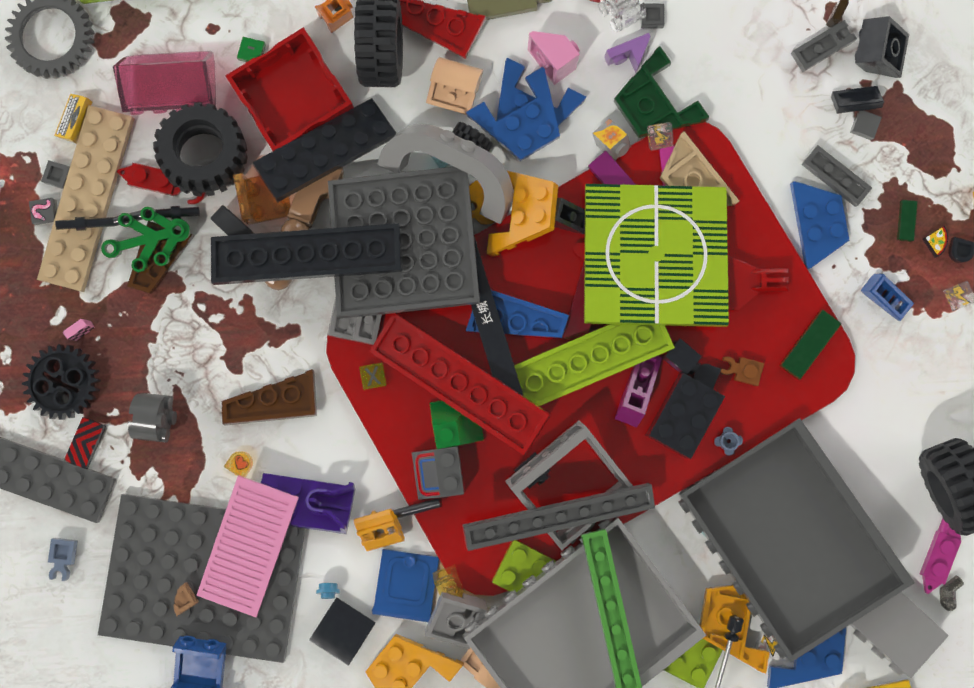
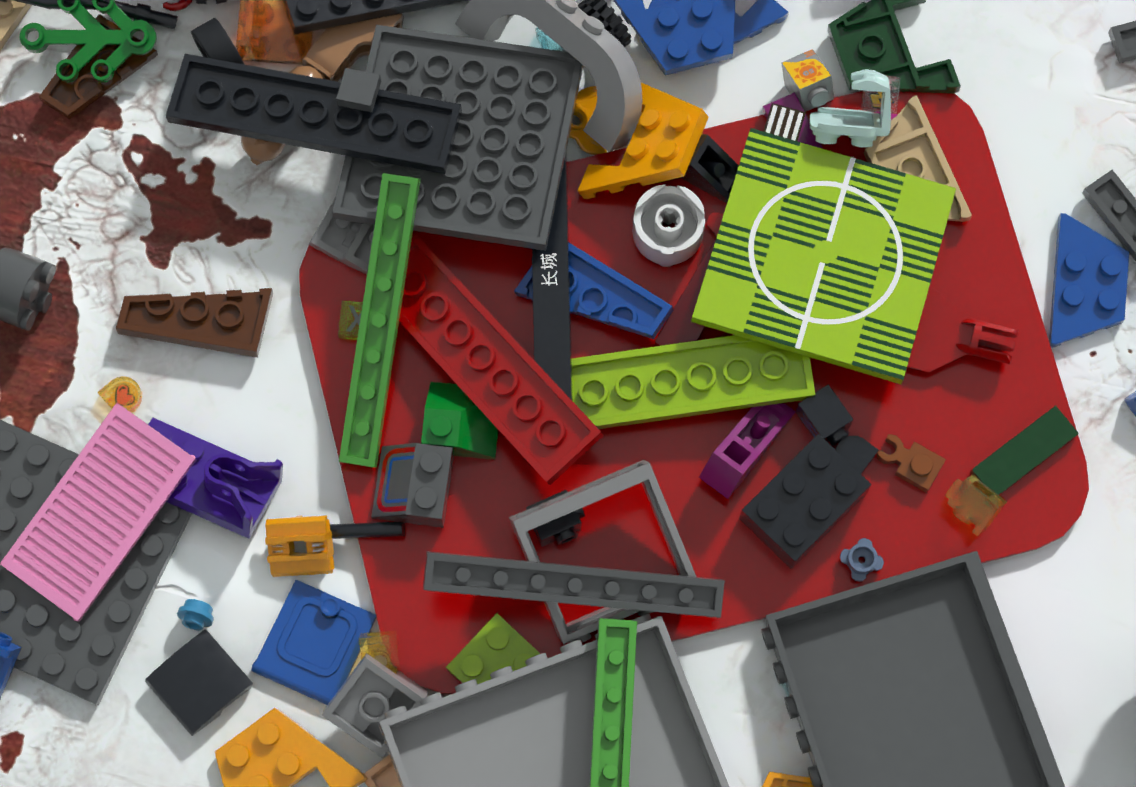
camera: 10 degrees right, 10 degrees down
none -> dark grey tile [336,68,381,112]
none -> bright green plate [339,173,421,467]
none -> white brick [632,184,705,267]
none -> tile [764,103,806,141]
none -> light aqua piece [809,69,891,147]
none -> clear yellow brick [945,475,1007,536]

